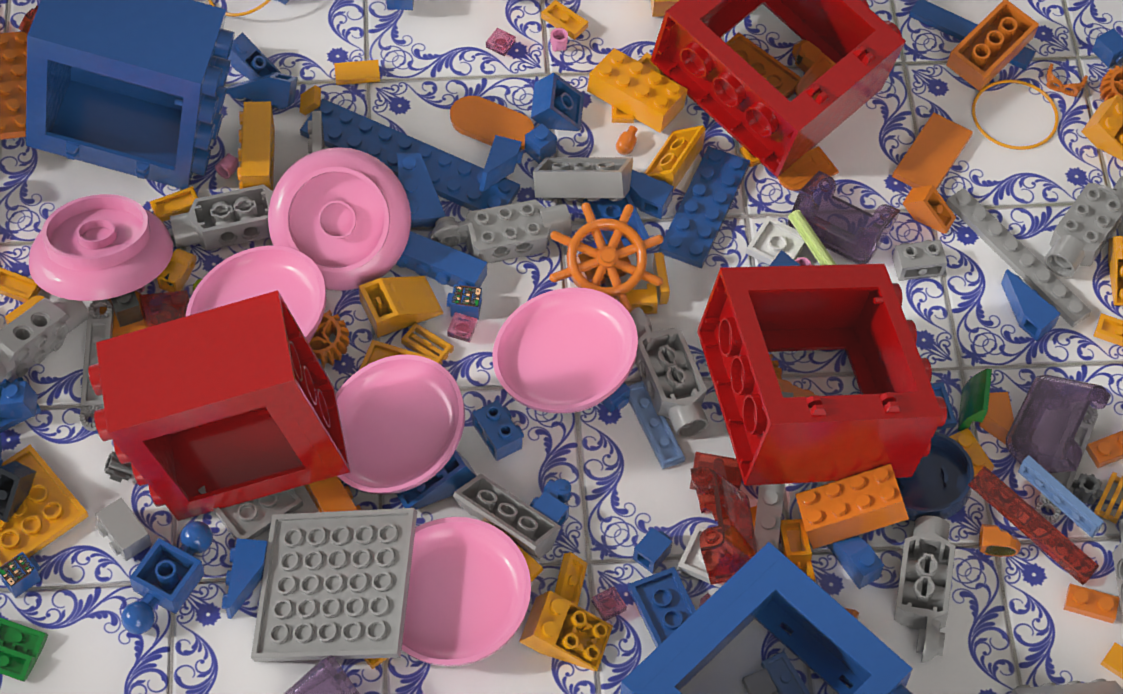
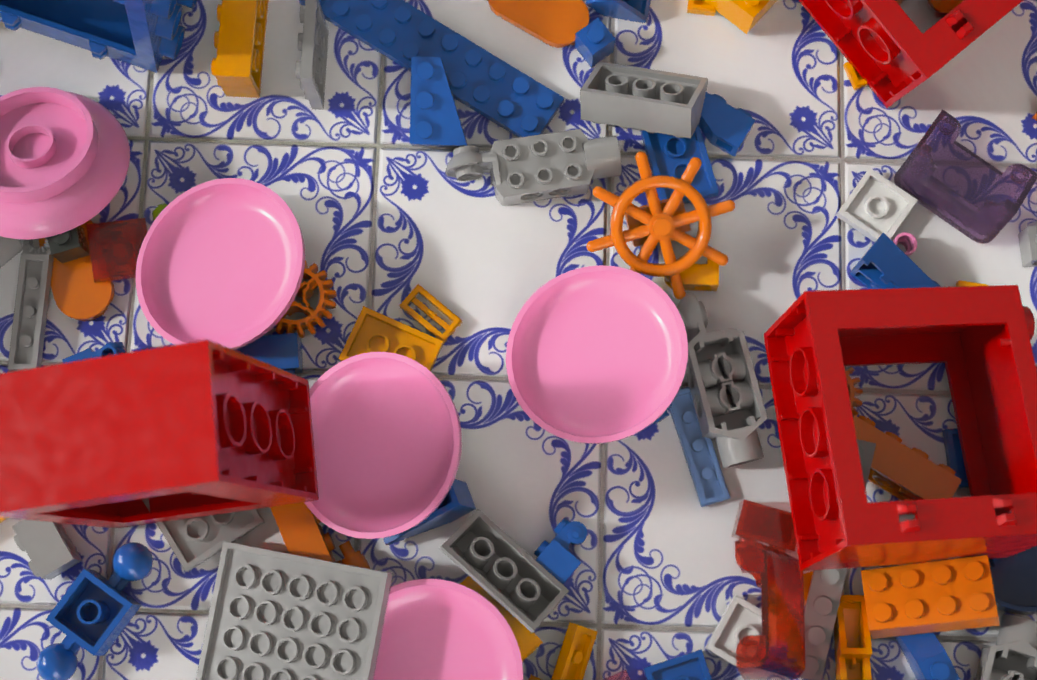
camera: 10 degrees right, 20 degrees up
light orange tile [150,186,198,222] -> none
light orange leg [157,248,197,295] -> none
light grey brick [170,184,273,251] -> none
bright pink hose [215,153,240,179] -> none
blue slope [222,538,268,619] -> none
bright pink dish [268,147,411,291] -> none
light orange slope [359,276,443,338] -> none
blue brick [396,231,487,287] -> none
brick [447,284,482,320] -> none
clear pink plate [447,312,477,343] -> none
blue brick [472,400,524,461] -> none
blue slope [479,135,524,191] -> none
orange cylinder [616,126,638,155] -> none
blue brick [633,527,673,574] -> none
light orange slope [644,125,706,191] -> none
light orange tile [653,252,670,305] -> none
blue plate [659,146,750,269] -> none
orange window [778,146,839,191] -> none
yellowish green axle [788,210,837,265] -> none

